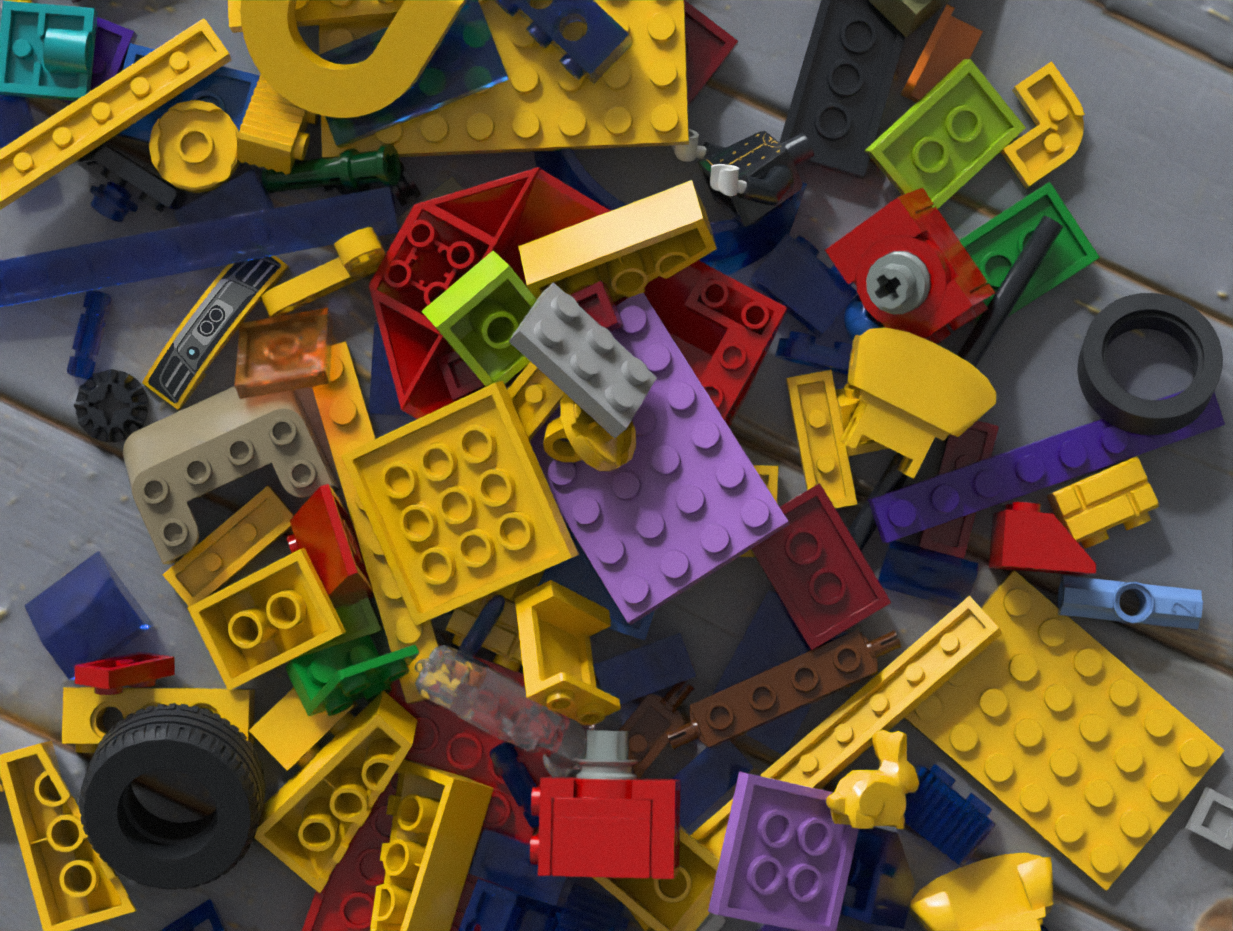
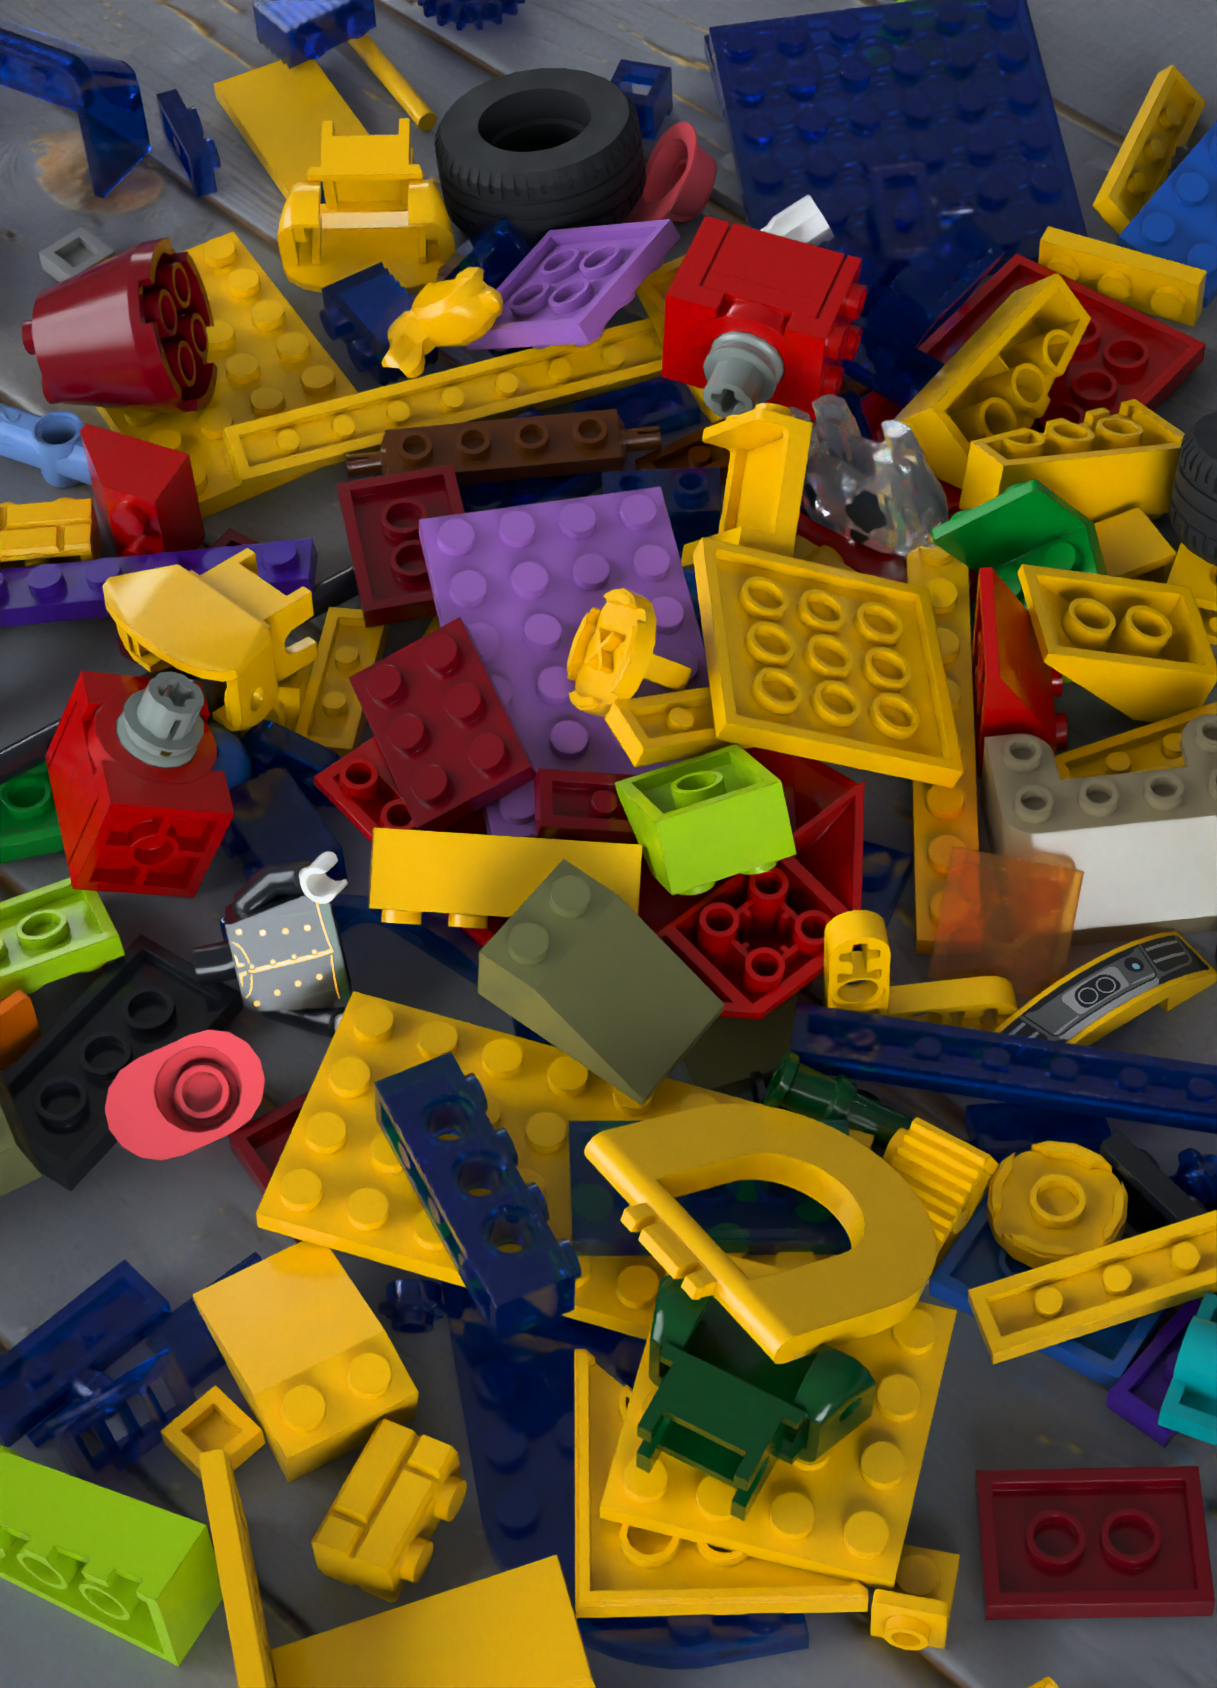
camera: 155 degrees left, 35 degrees down
piece [448,595,505,679] -> none
light grey plate [509,282,657,438] -> none
clear blue plate [877,540,979,608] -> none
none -> dark red cone [22,237,218,414]
none -> coral piece [105,1030,265,1161]
none -> dark red plate [349,617,537,832]
none -> olive slope [478,859,725,1106]

